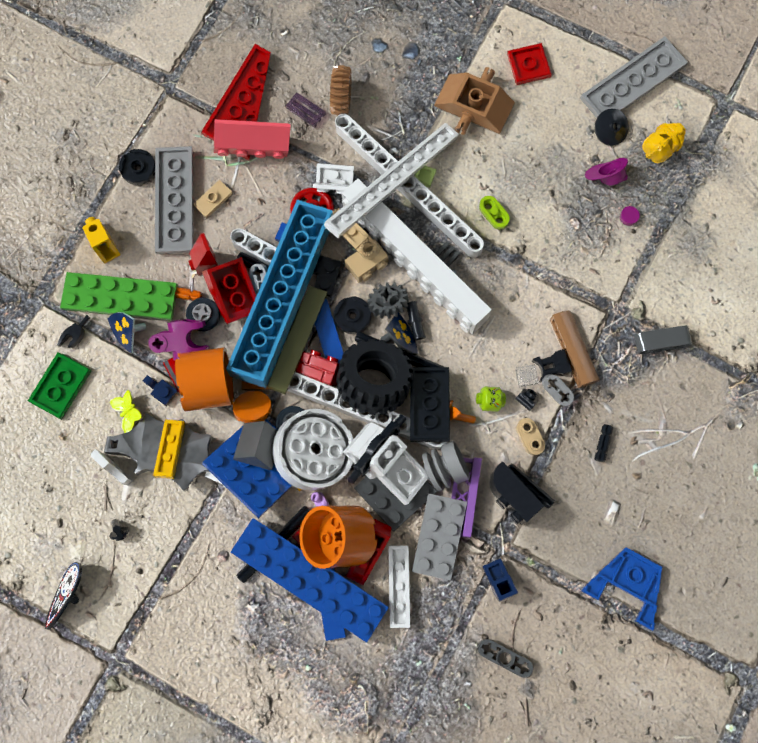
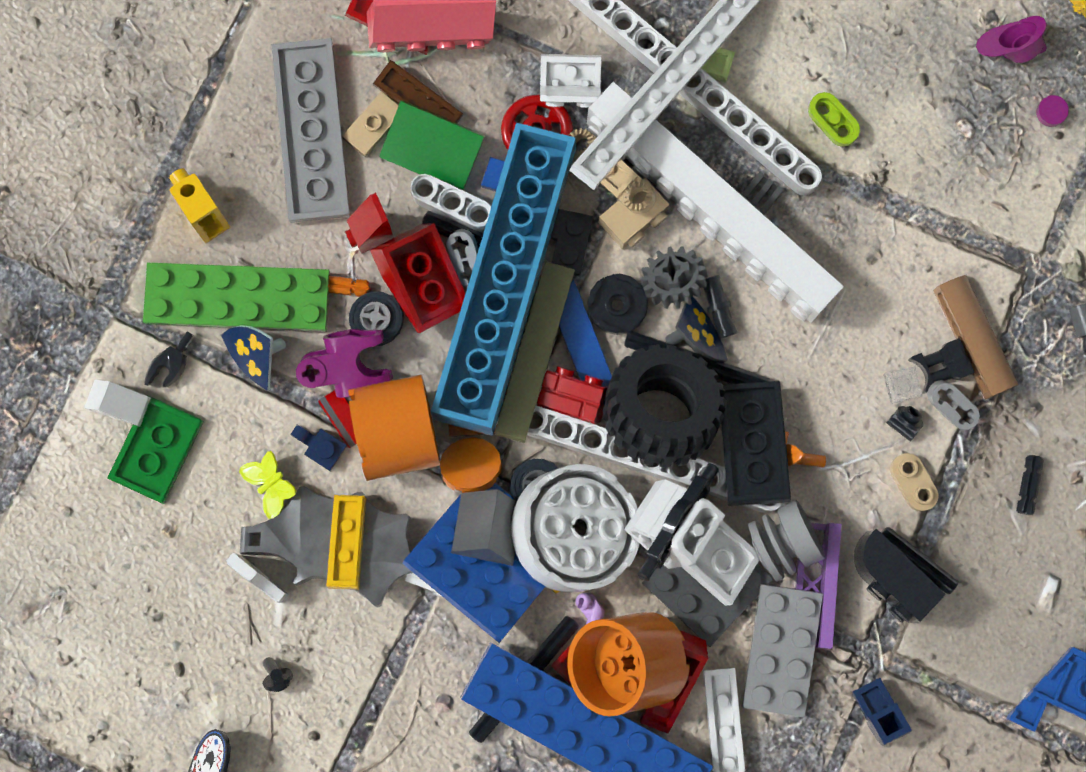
camera: 10 degrees left, 5 degrees up
black plate [119,149,155,185] -> none
lime head [476,386,506,412] -> none
none -> white slope [84,380,151,427]
none -> reddish brown plate [373,60,463,123]
none -> green tile [379,100,485,191]

